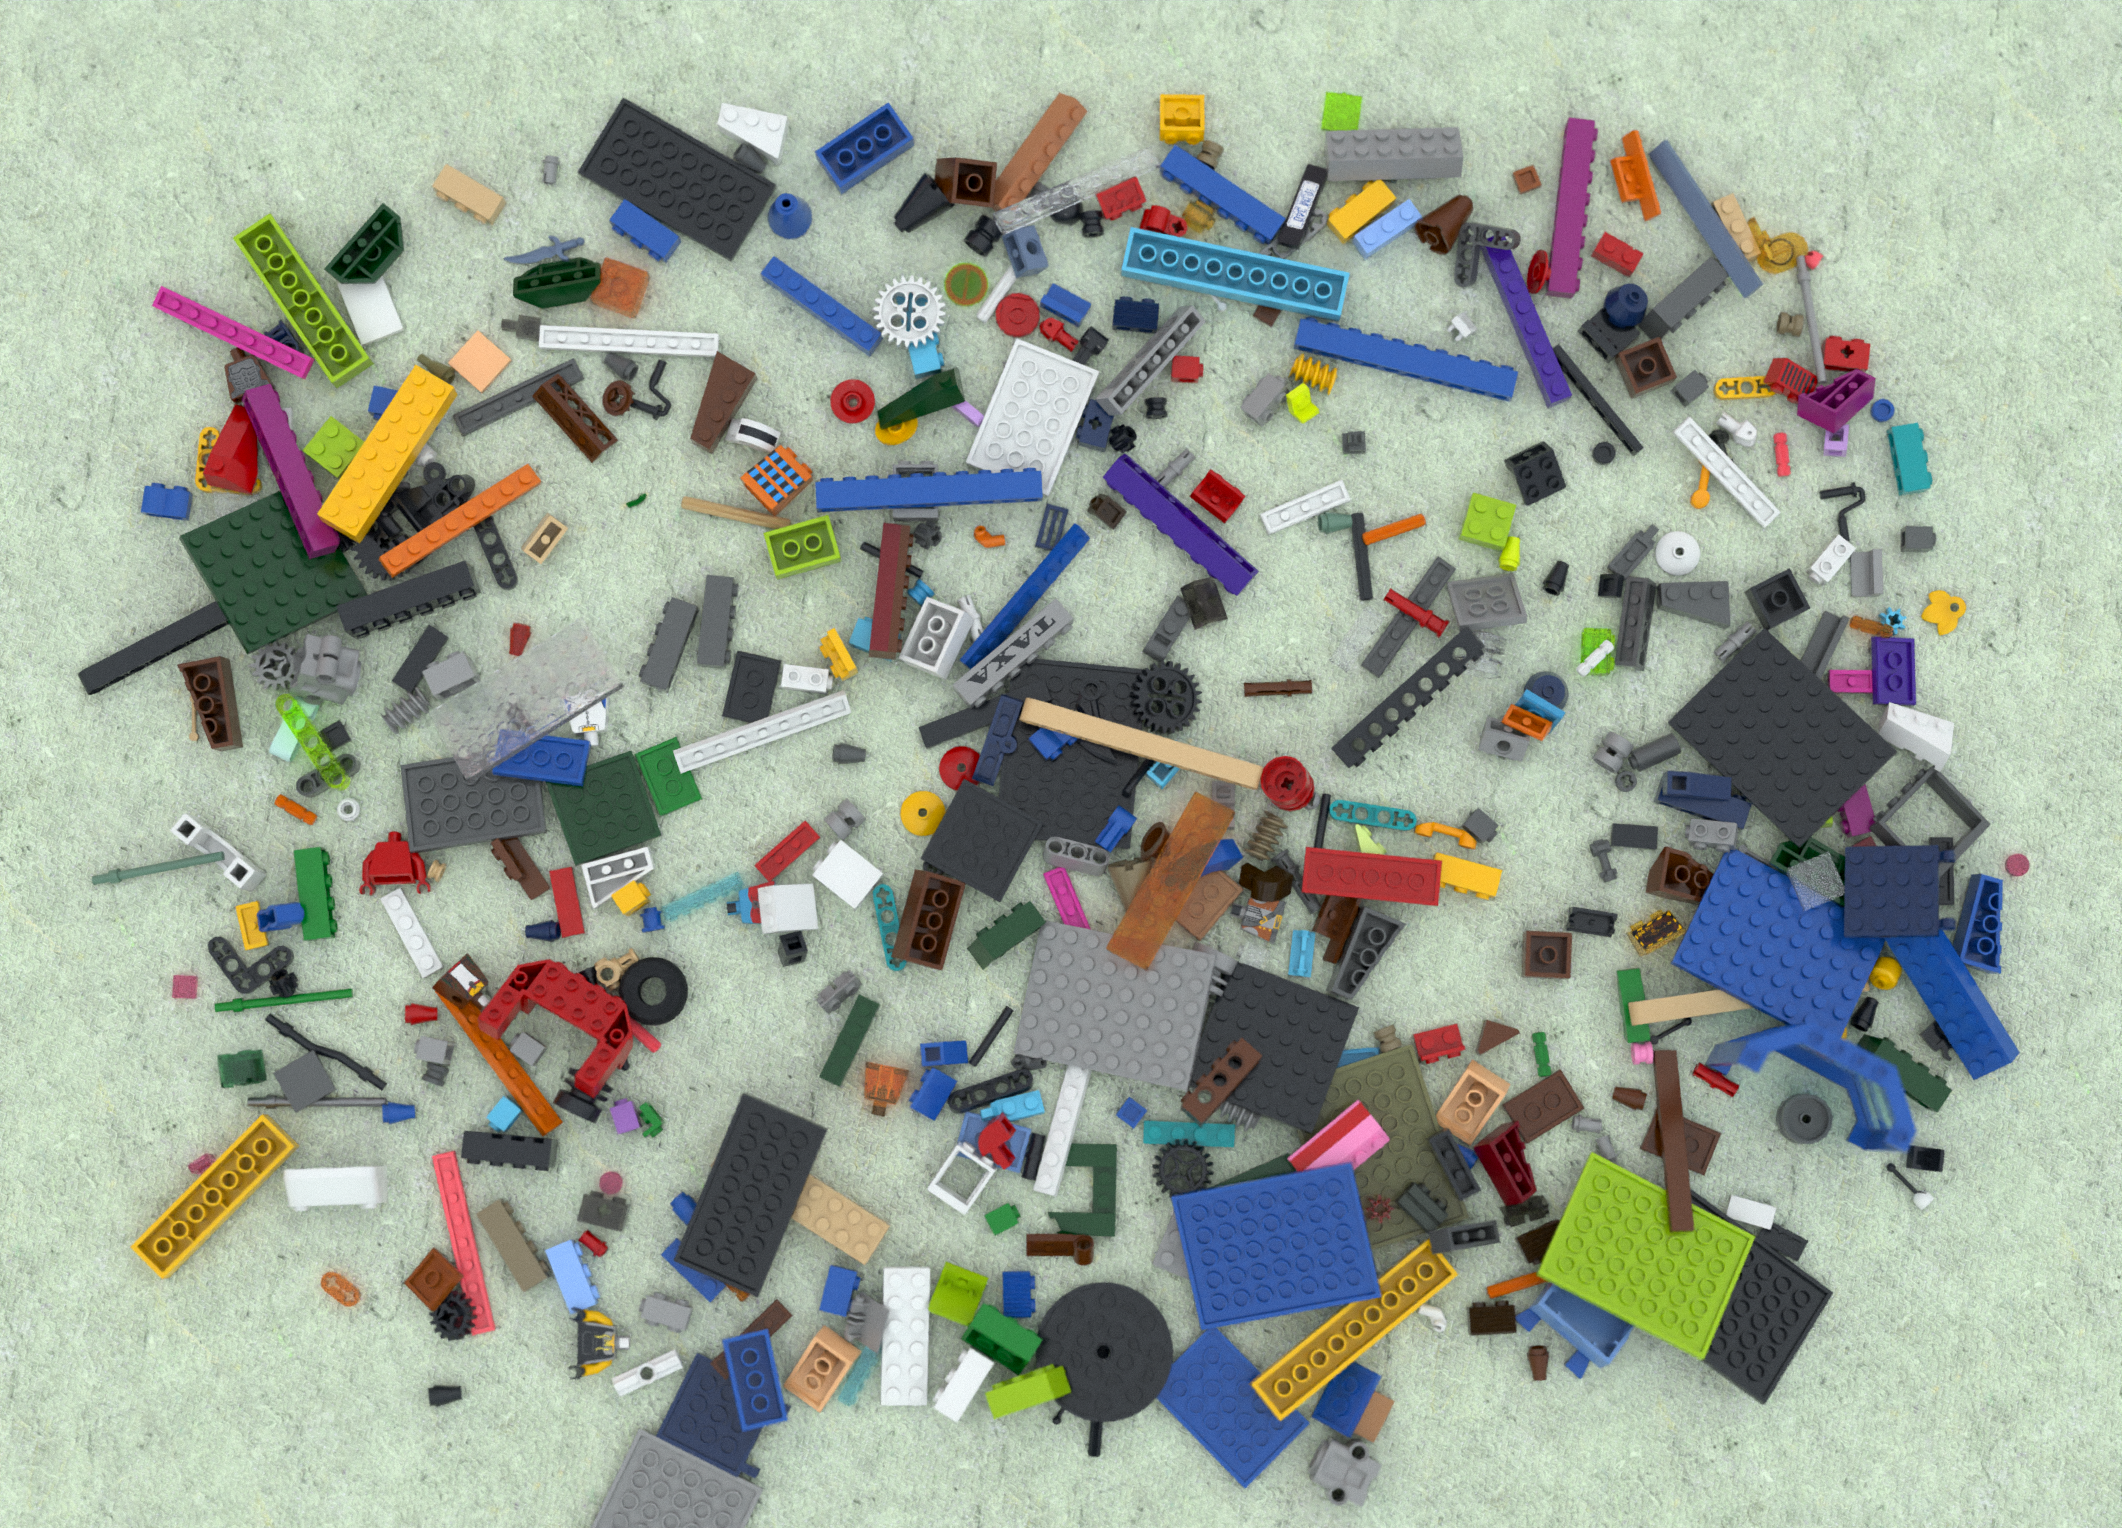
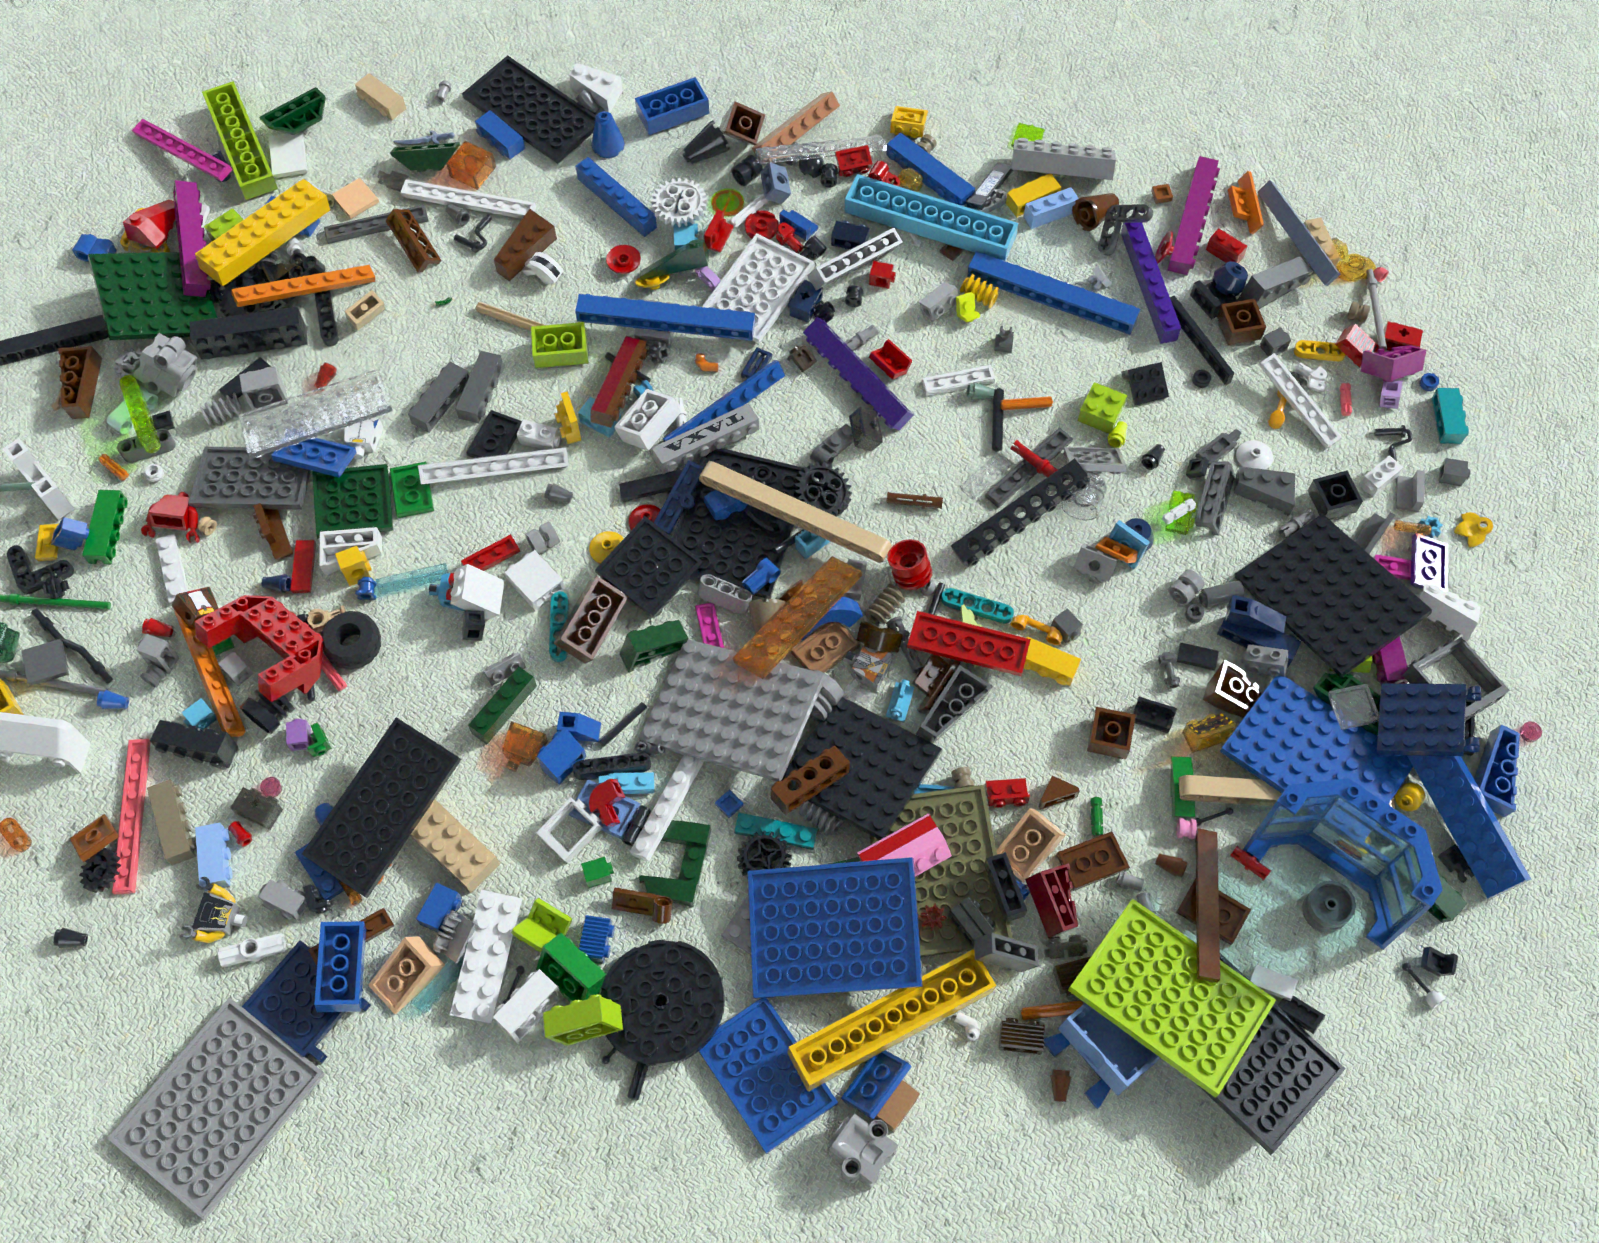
camera: 15 degrees right, 20 degrees down
torso [224,347,276,404] -> none
reddish brown gear [602,380,635,416] -> none
slope [740,445,813,516] -> none
none -> black bracket [303,884,333,914]
none -> black hinge [502,965,525,1004]
none -> red bracket [704,209,734,253]

